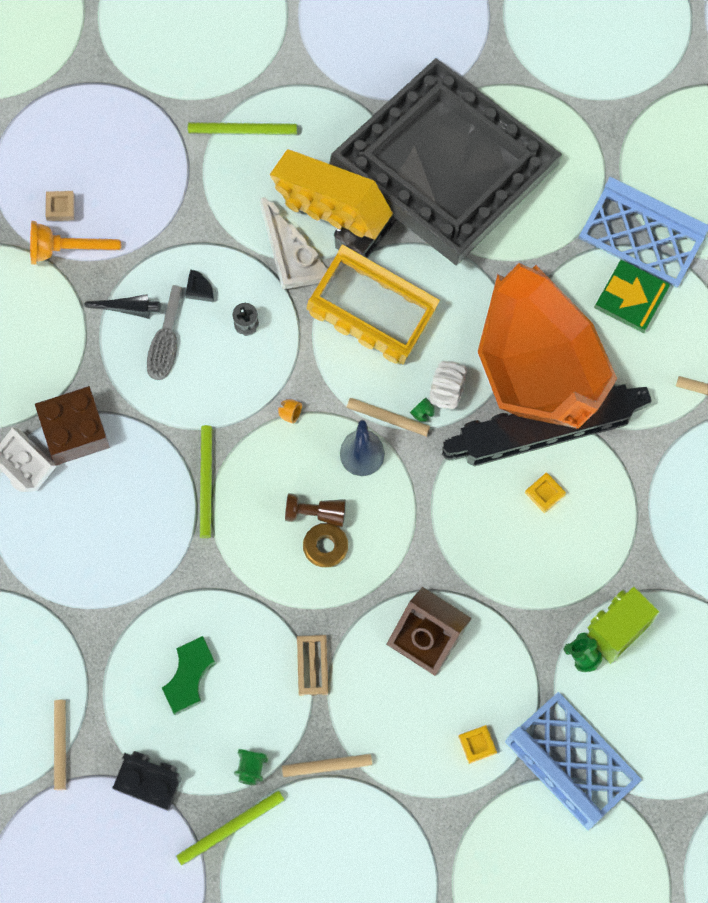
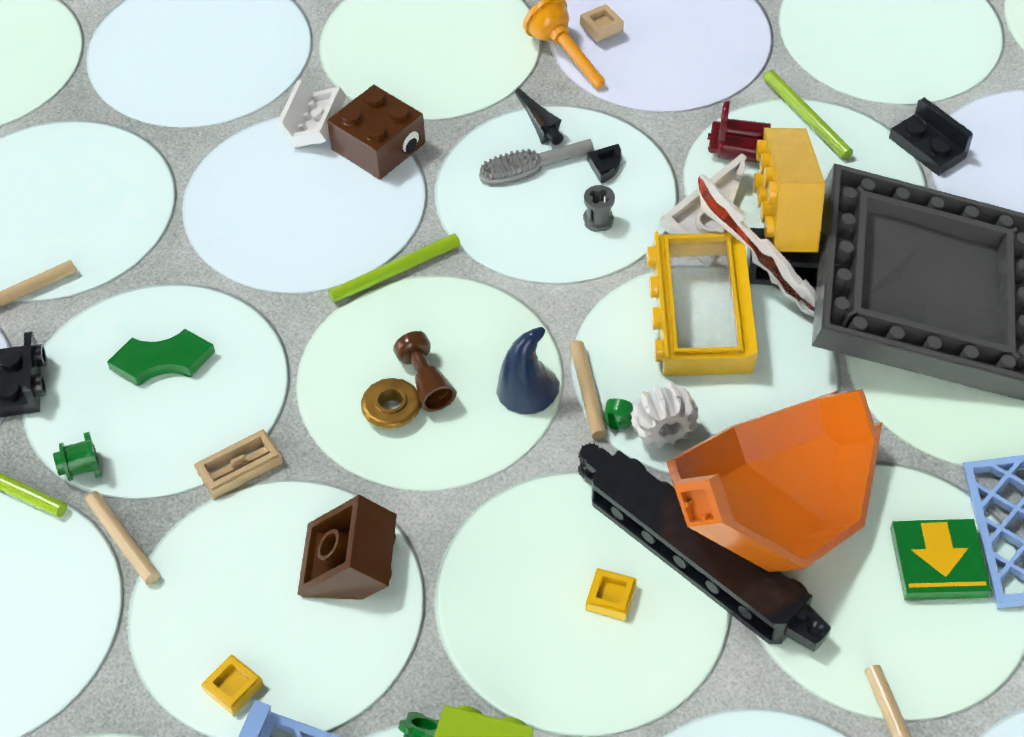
camera: 60 degrees right, 20 degrees down
light orange hinge [278,399,302,424] -> none
none -> white sword [698,174,816,317]
none -> dark red piece [707,100,771,163]
none -> black bracket [889,97,973,176]

